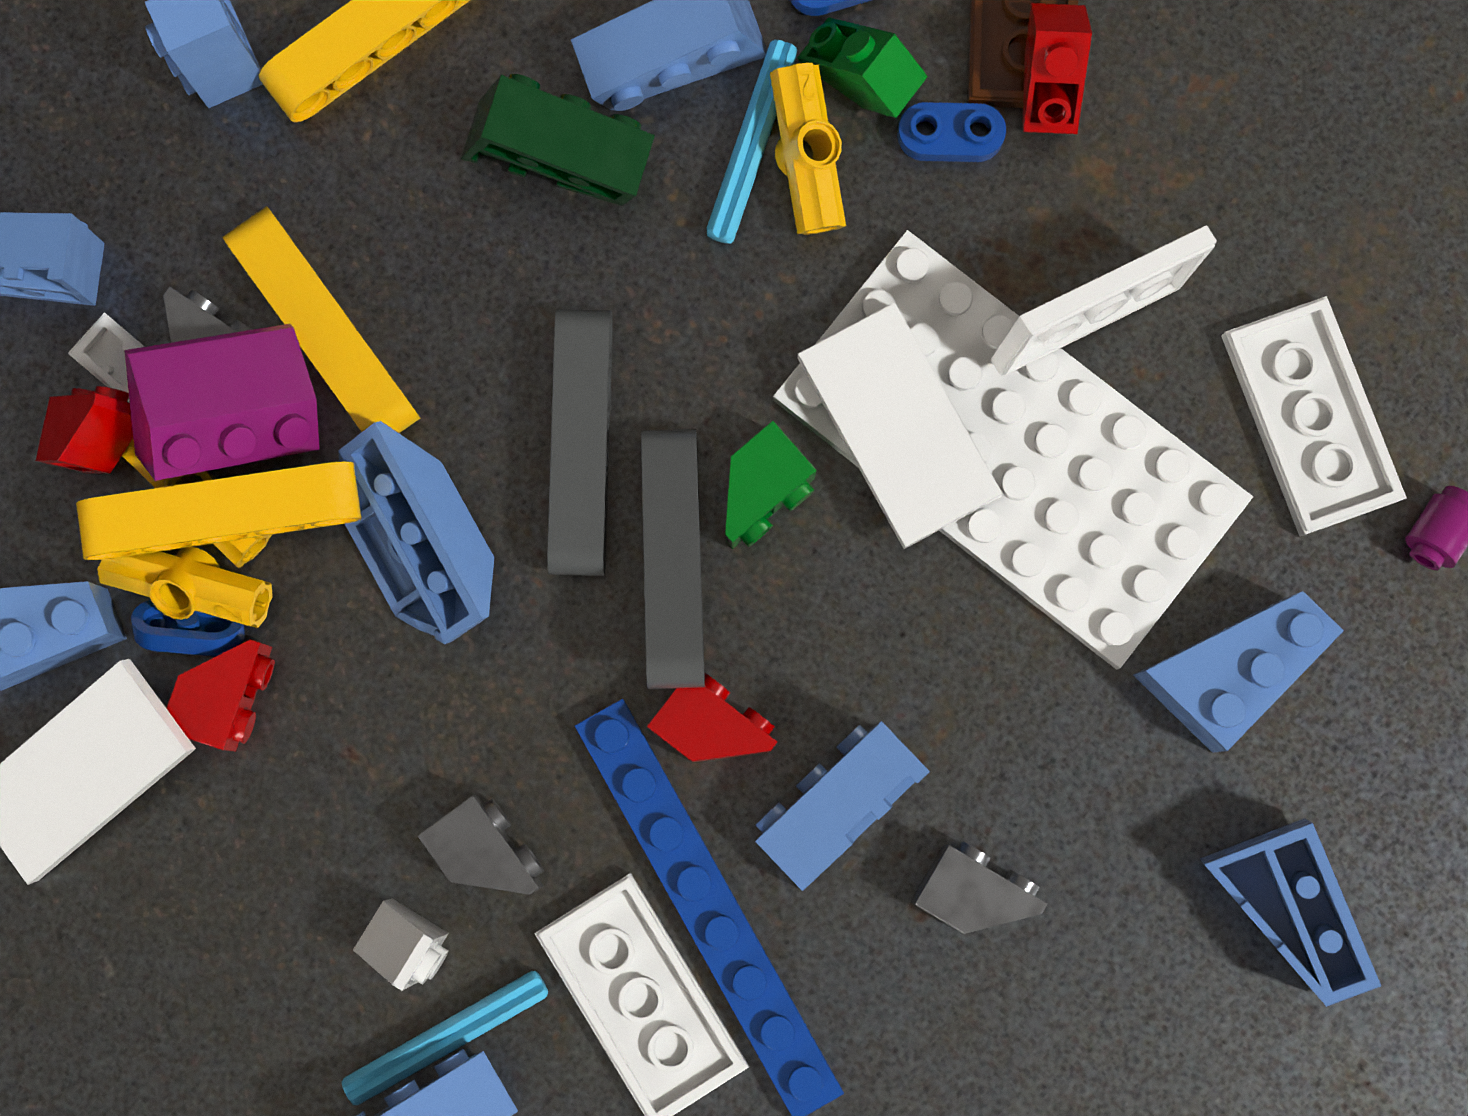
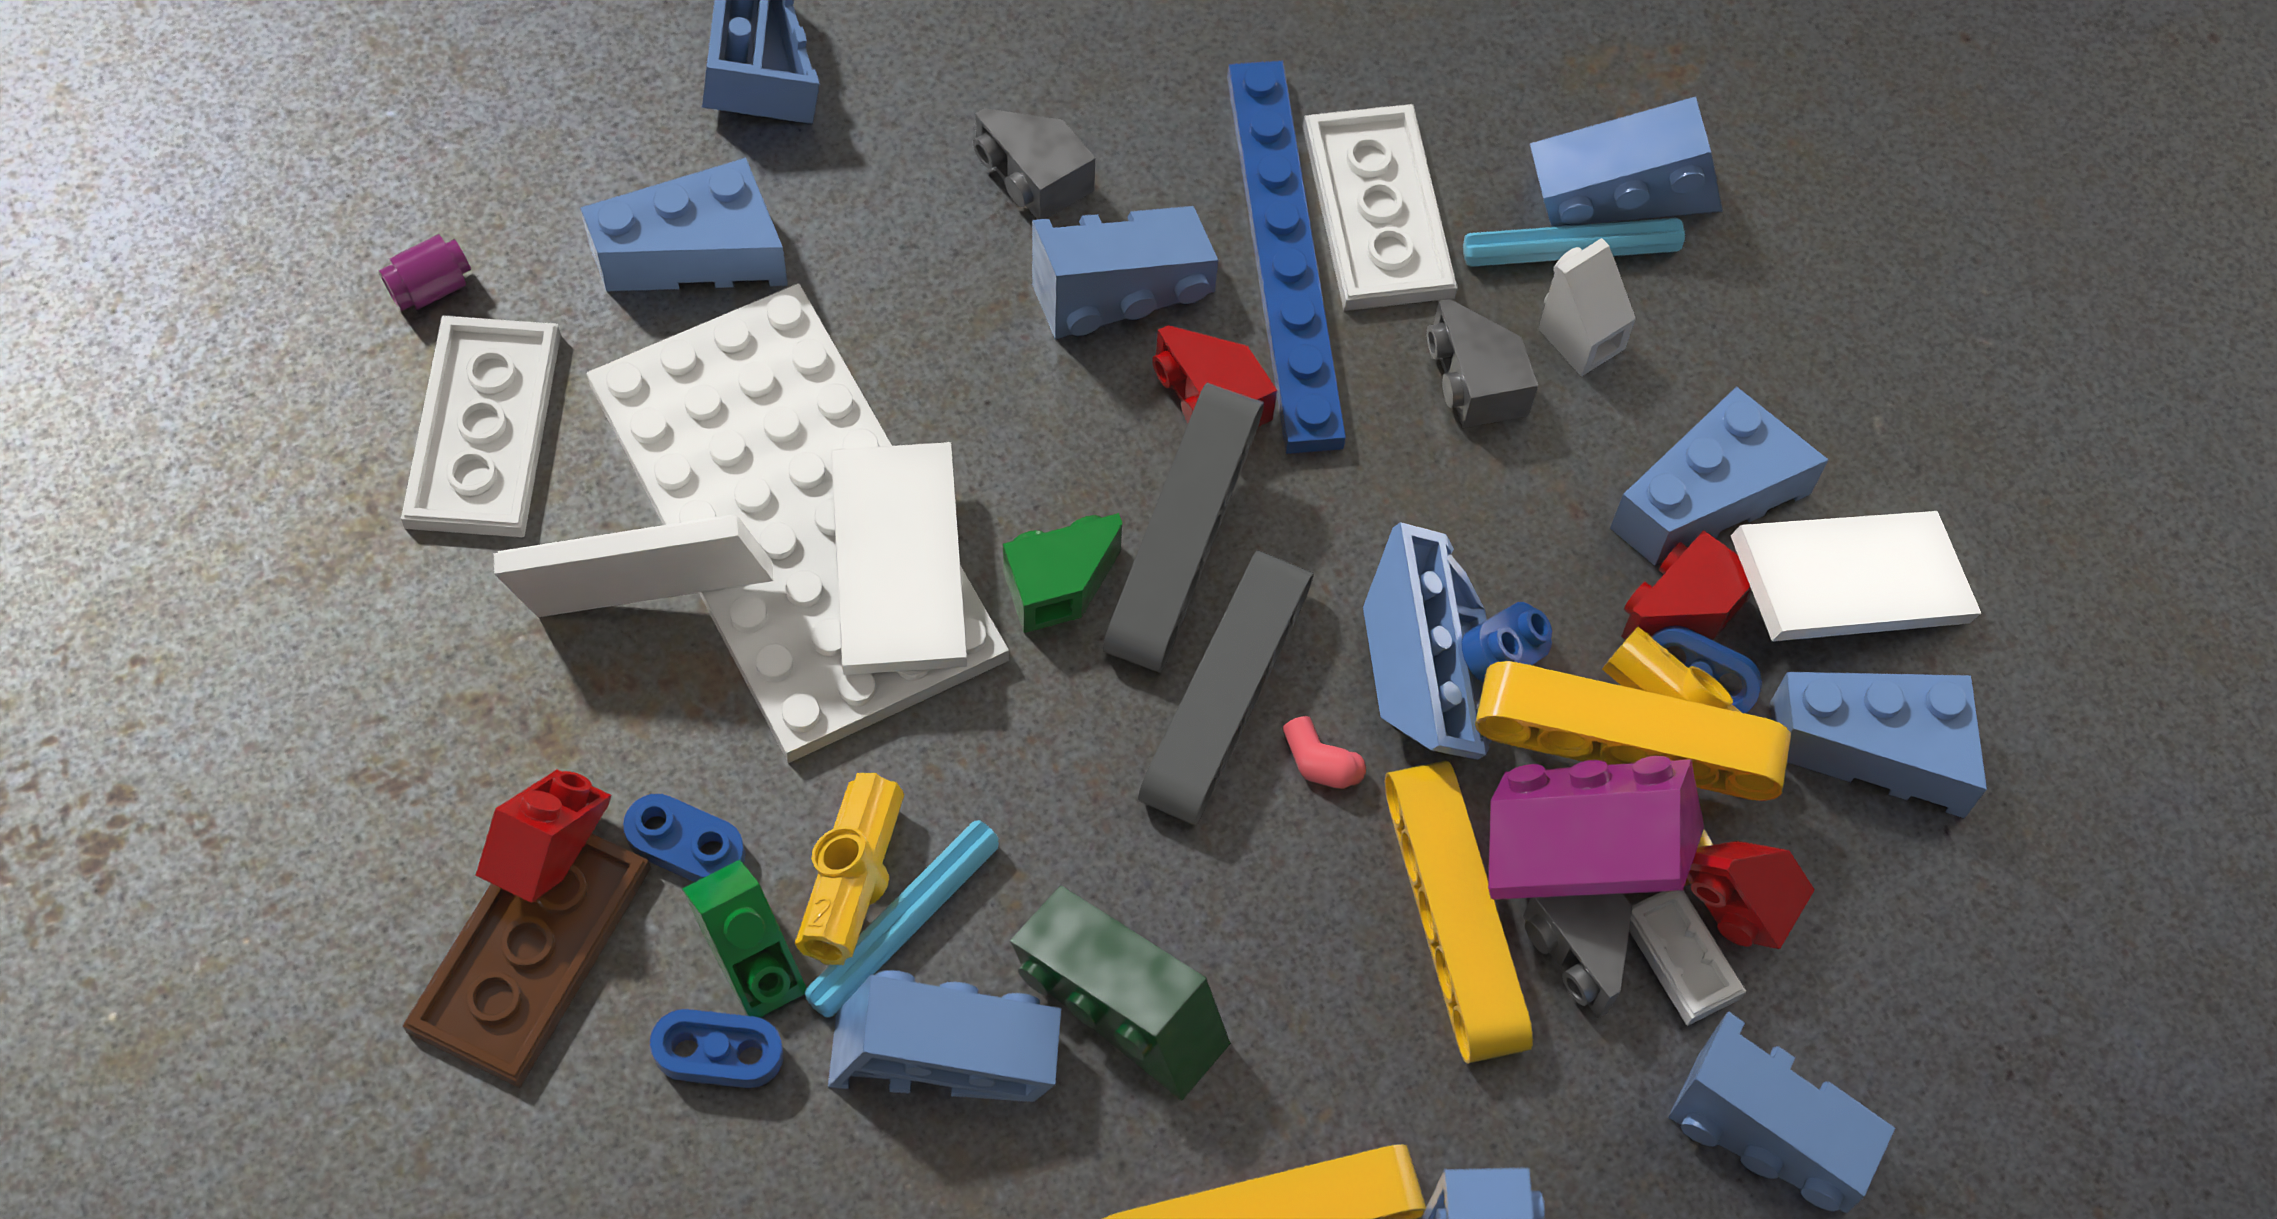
camera: 160 degrees left, 20 degrees down
none -> coral arm [1282,716,1366,789]
none -> blue plate [1462,602,1552,683]
none -> medium blue wedge [1610,386,1828,565]

